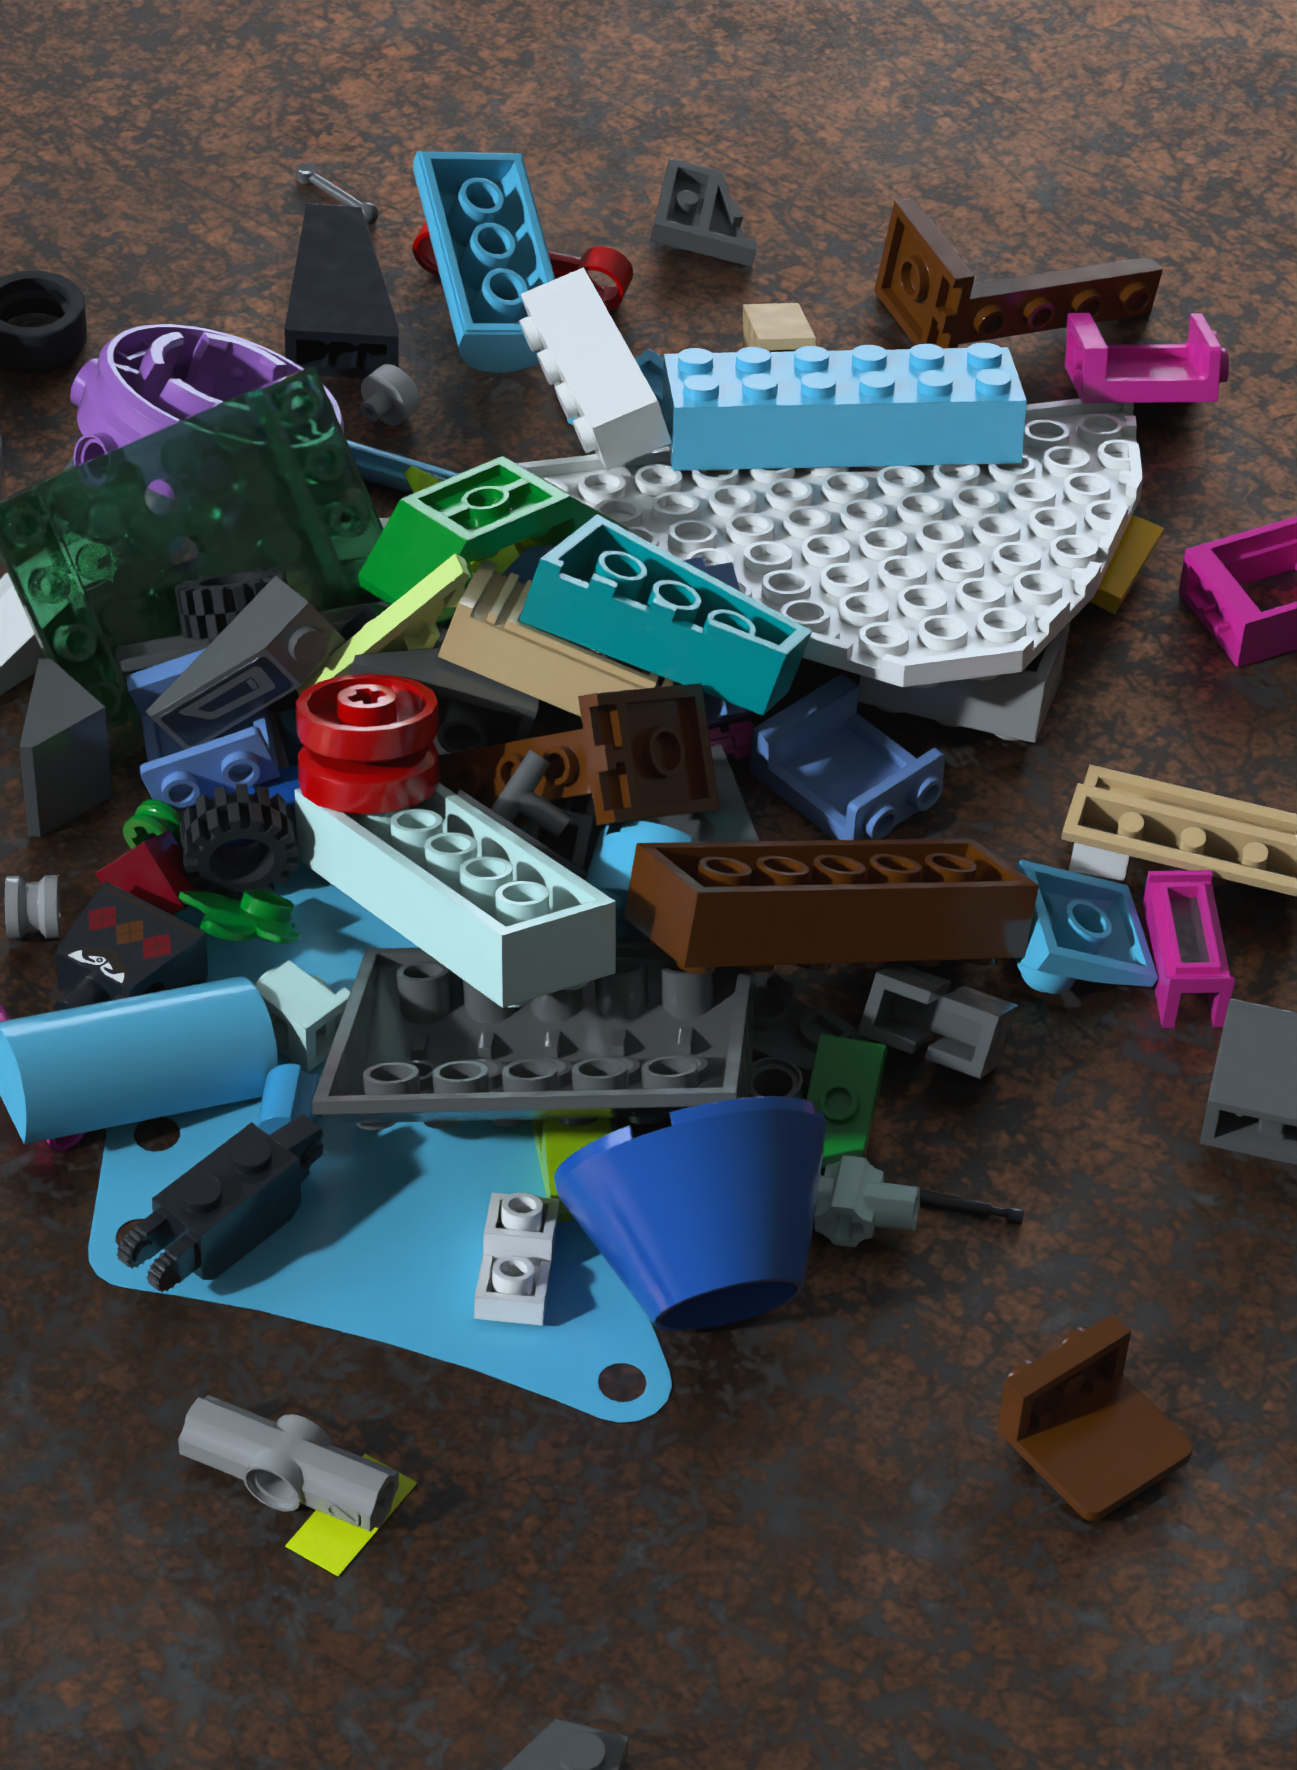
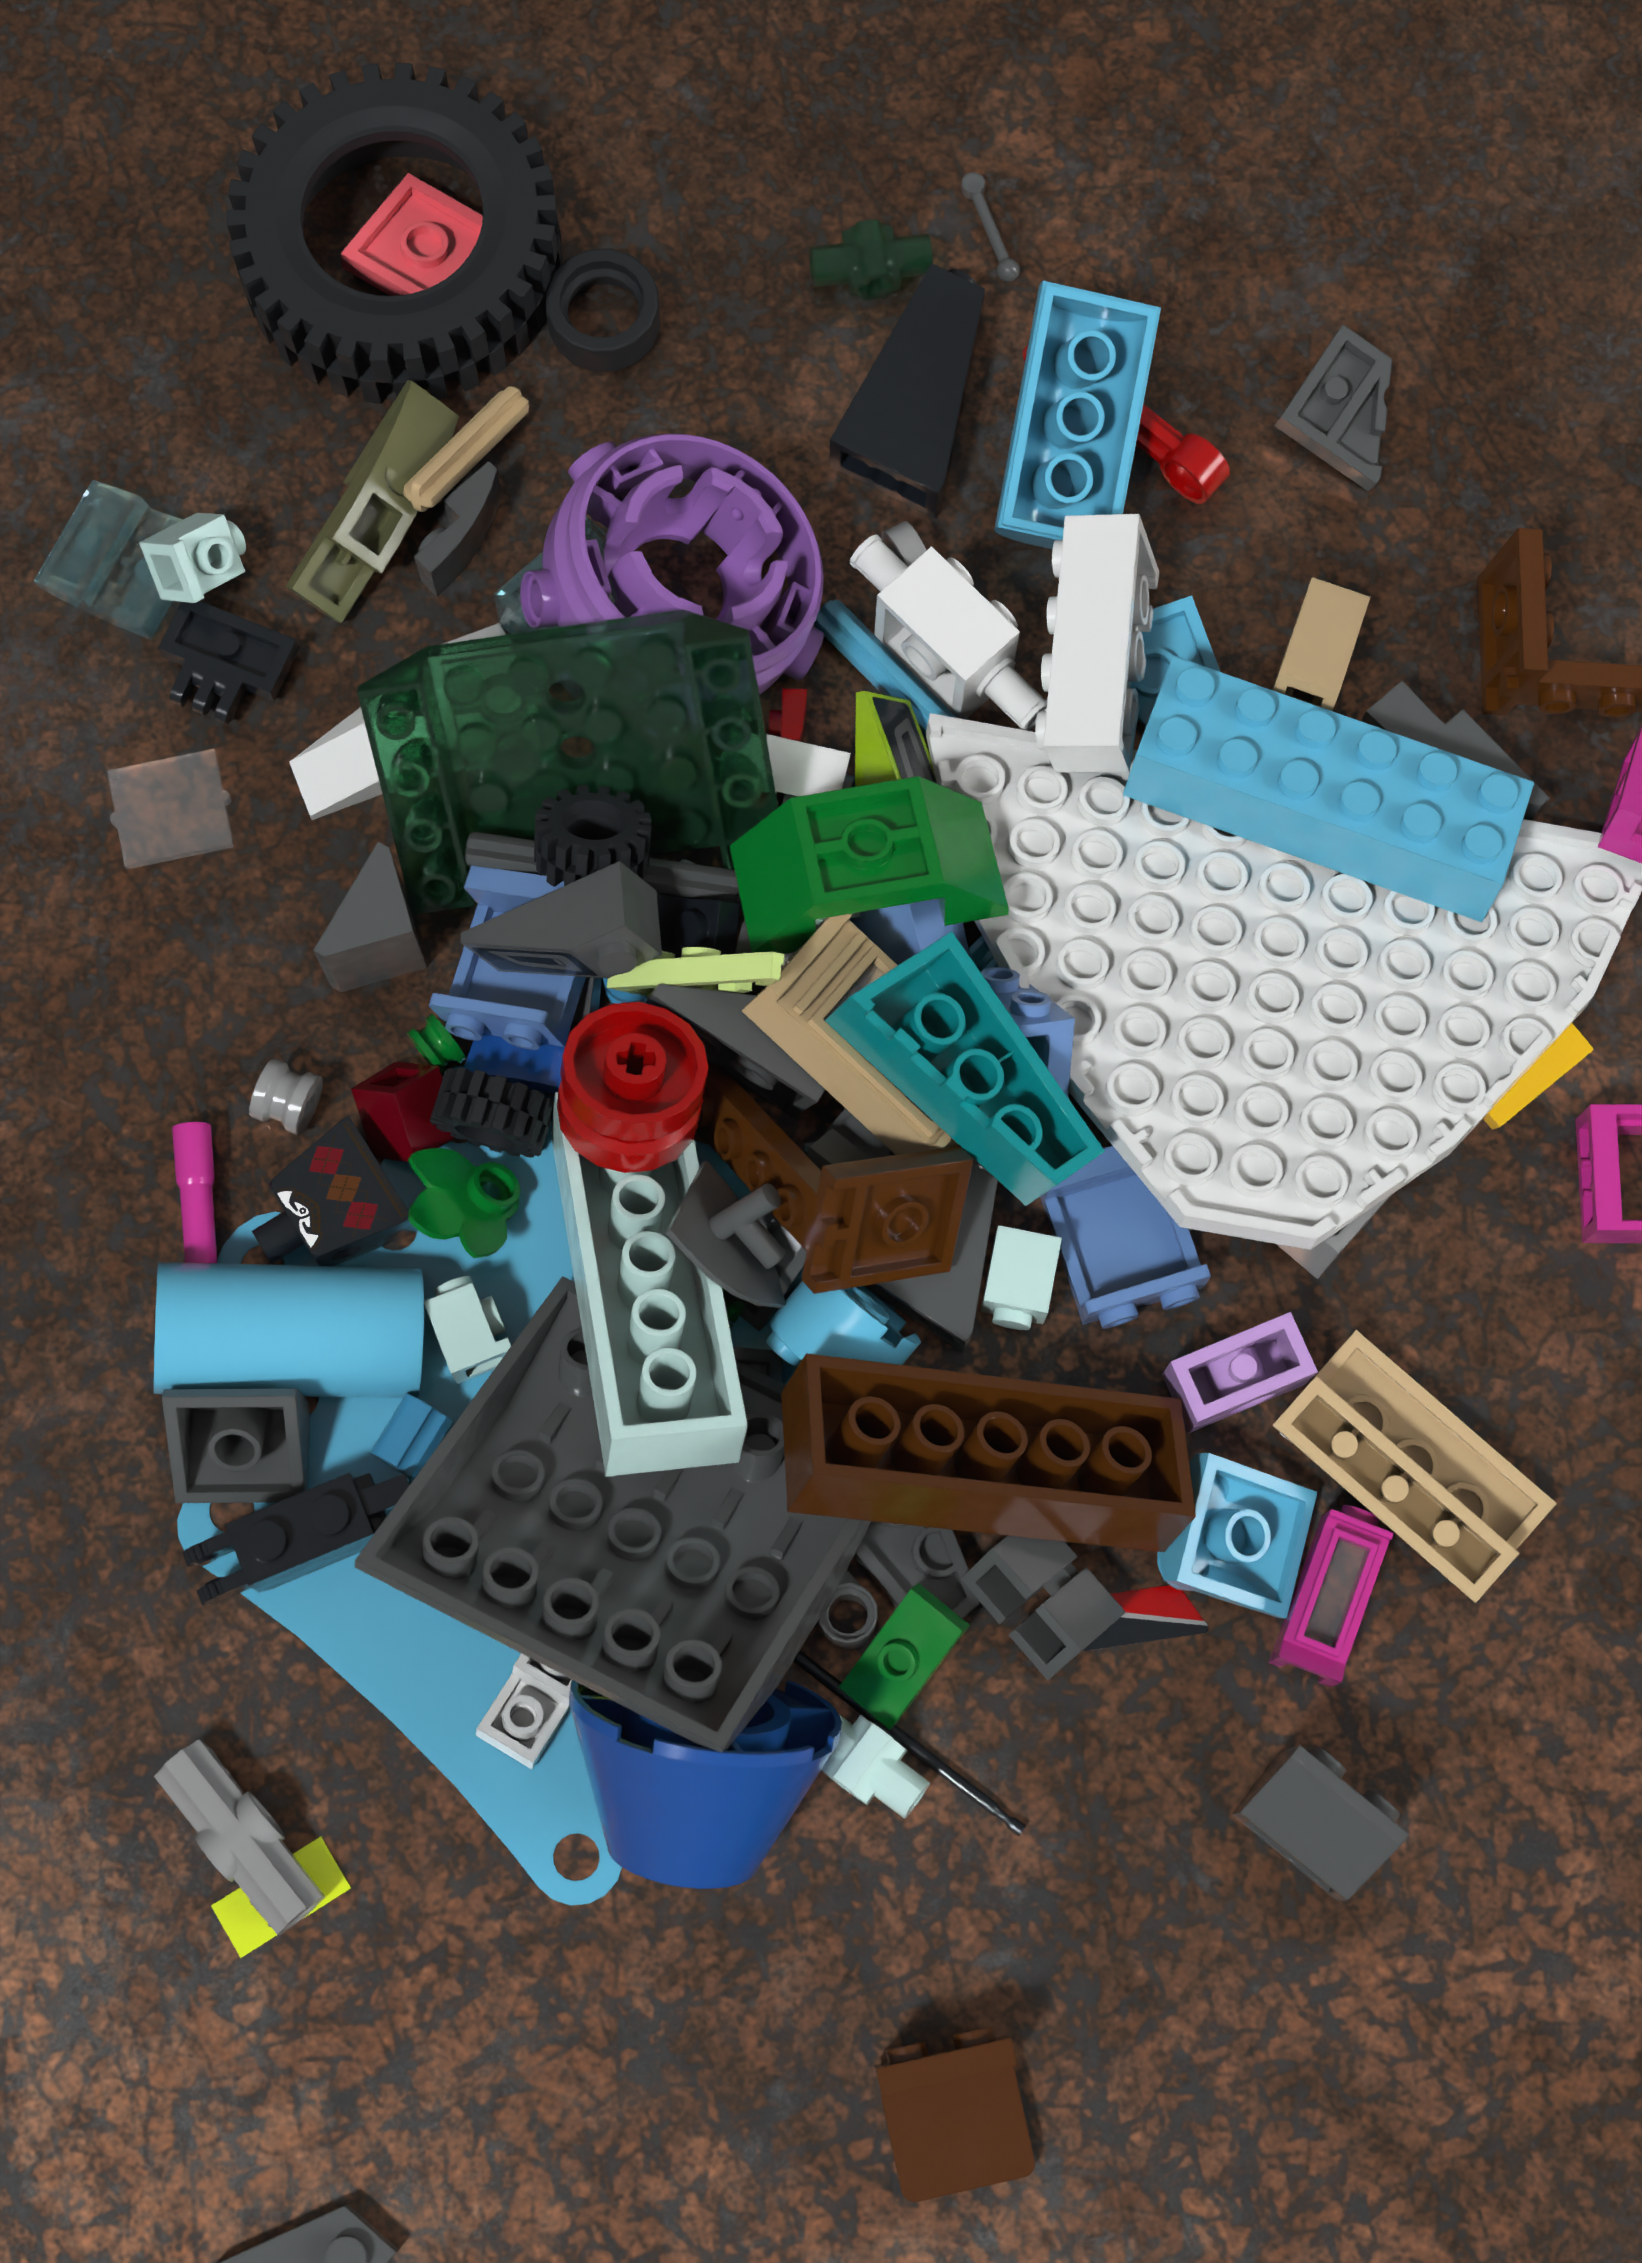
camera: 25 degrees right, 30 degrees up
none -> dark grey slope [162,1389,310,1503]
none -> clear green axle [809,220,933,301]
none -> white brick [850,535,1047,731]
none -> light aqua brick [980,1225,1062,1330]
none -> sticker [1083,1585,1209,1651]
none -> lavender brick [1162,1312,1318,1434]

